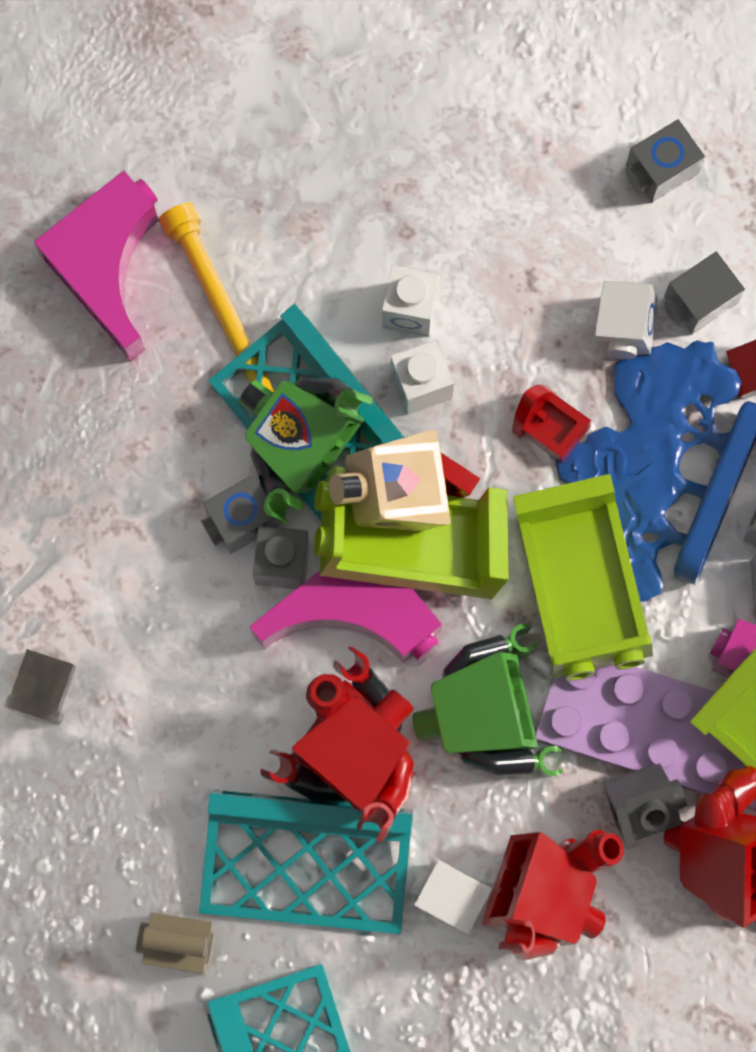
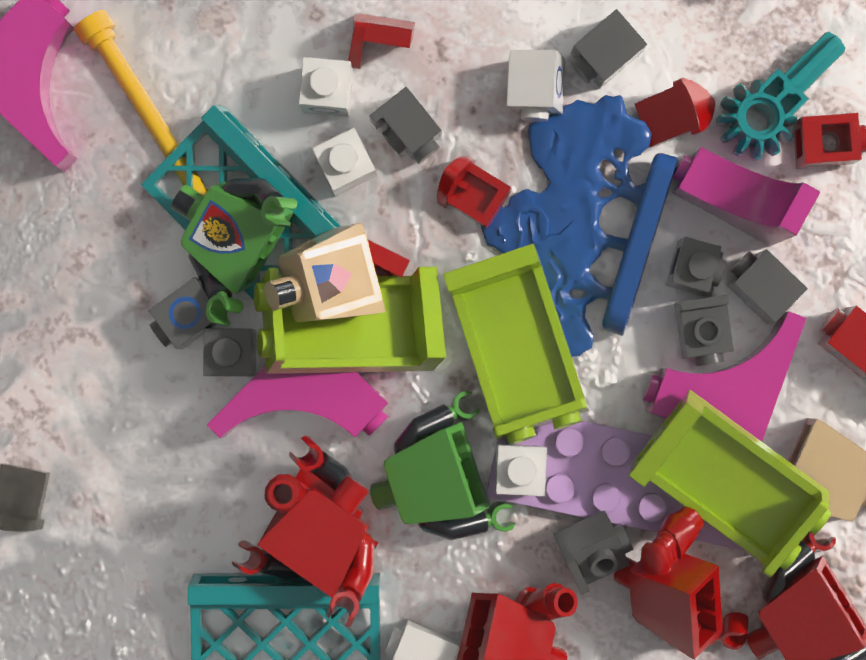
camera: 10 degrees left, 10 degrees up
none -> red tile [348,13,415,69]
none -> dark grey brick [369,86,442,164]
none -> white brick [494,444,547,496]

